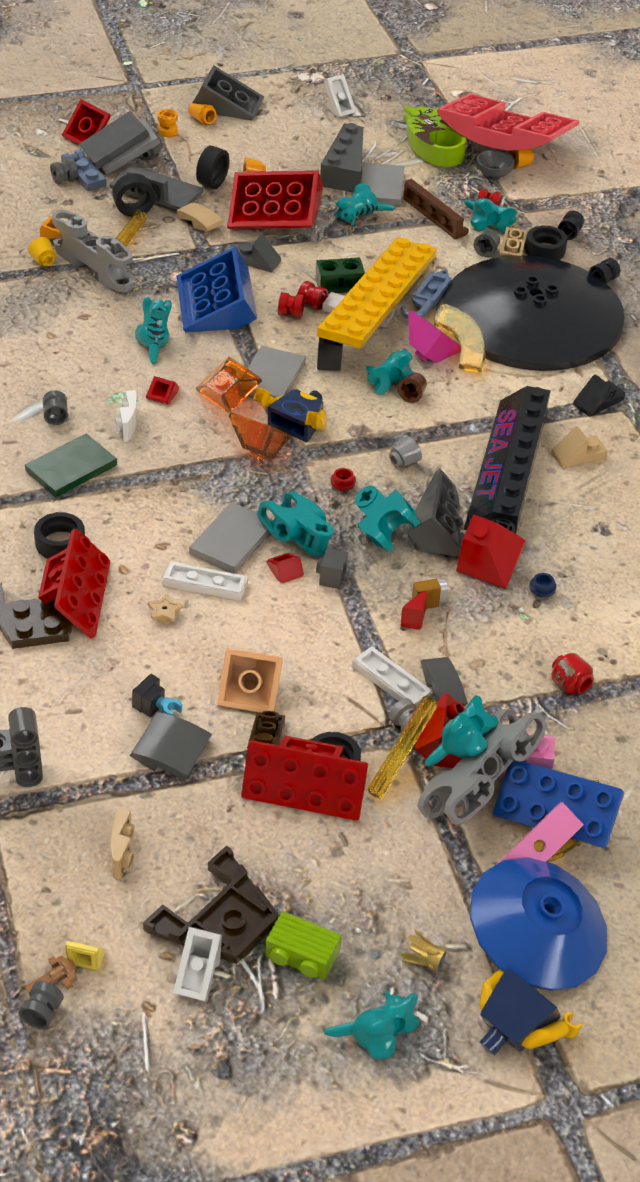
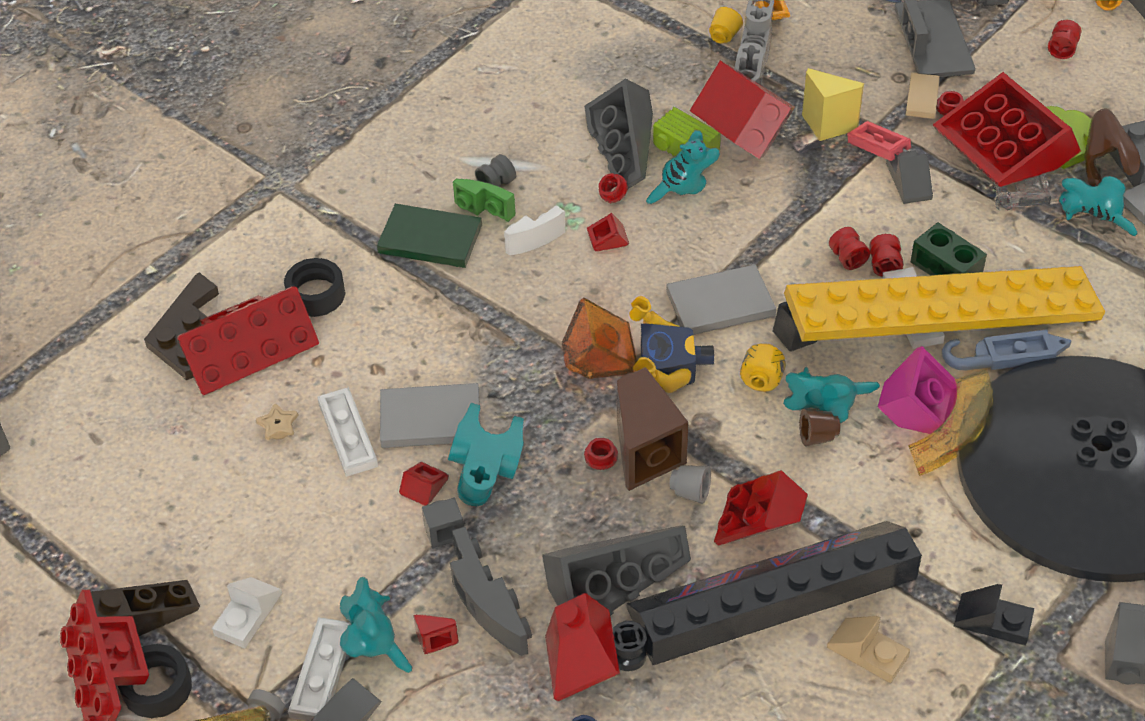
camera: 60 degrees right, 5 degrees up
black tyre [112,173,155,217] -> none
clear yellow axle [115,210,146,247] -> none
dark grey slope [129,712,212,782] -> none
black piece [132,673,183,717] -> none
blue slope [176,246,257,332] -> none
clear orange slope [195,356,262,413] -> none
black tyre [196,145,230,189] -> none
light nougat slope [217,648,283,713] -> none
light orange hat [243,157,266,172] -> none
teal piece [355,486,421,552] -> none
pearl gold piece [412,578,448,609] -> none
none -> white slope [212,577,282,649]
none -> teal animal [340,577,412,673]
none -> dark grey slope [450,527,532,656]
none -> bright green slope [453,178,516,222]
none -> dark grey wedge [584,78,653,189]
none -> red plate [598,173,628,203]
none -> reddish brown slope [617,367,688,491]
none -> lime brick [653,107,721,156]
none -> red slope [689,60,795,159]
none -> red slope [714,470,808,546]
none -> yellow head [740,343,786,392]
none -> light yellow slope [802,68,864,141]
none -> coral tile [847,121,911,161]
none -> red plate [936,91,964,116]
none -> red wheel [1048,19,1082,59]
none -> reddish brown animal [1085,108,1140,186]

